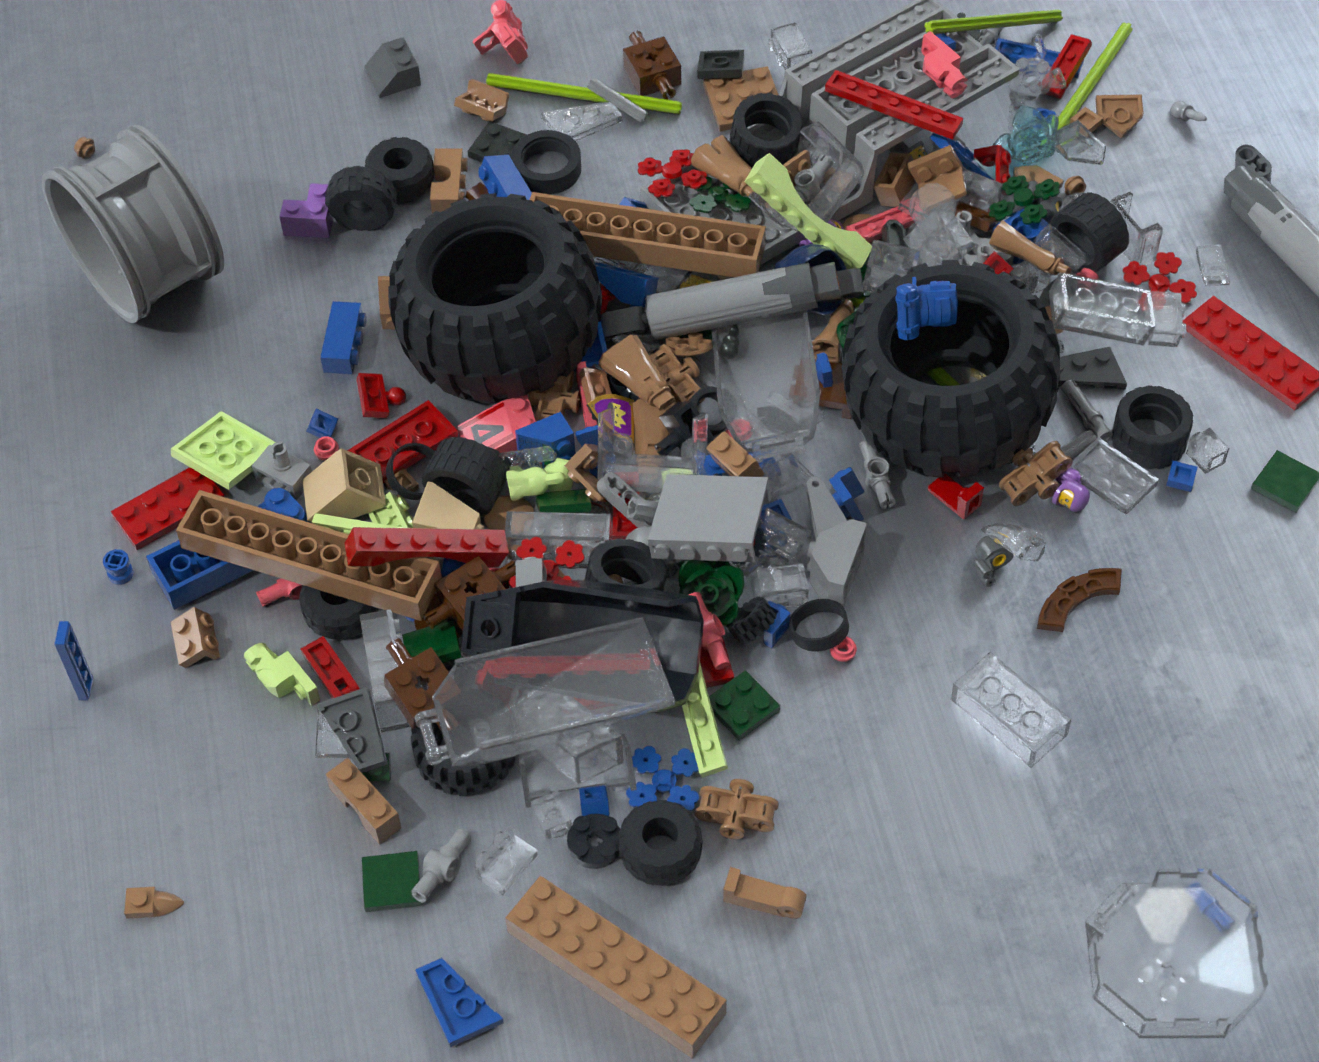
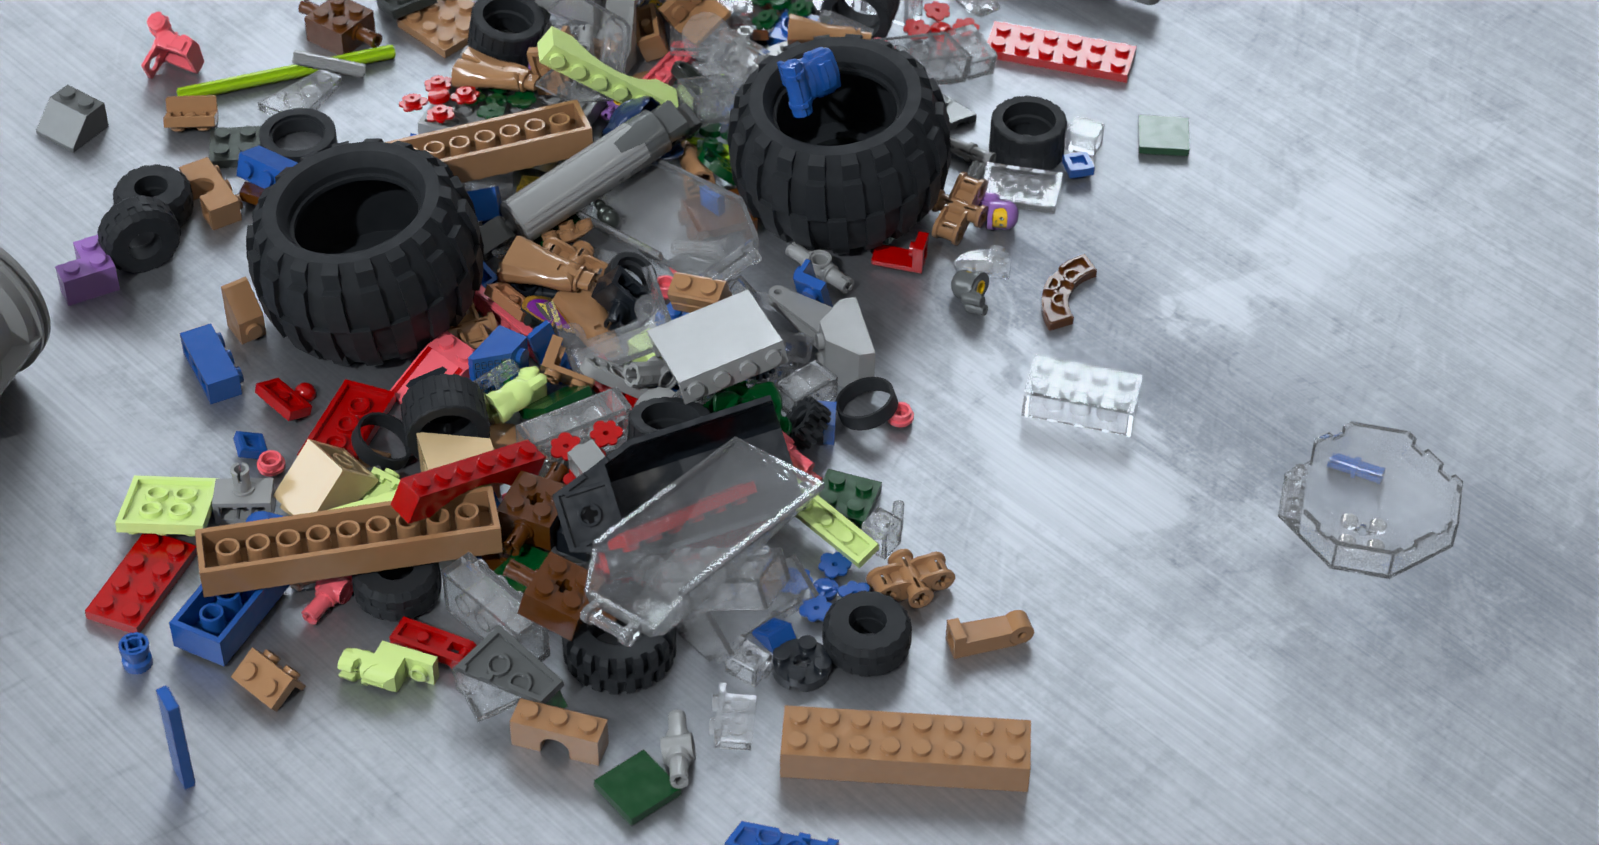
camera: 35 degrees left, 10 degrees down
none -> clear brick [862,500,904,560]

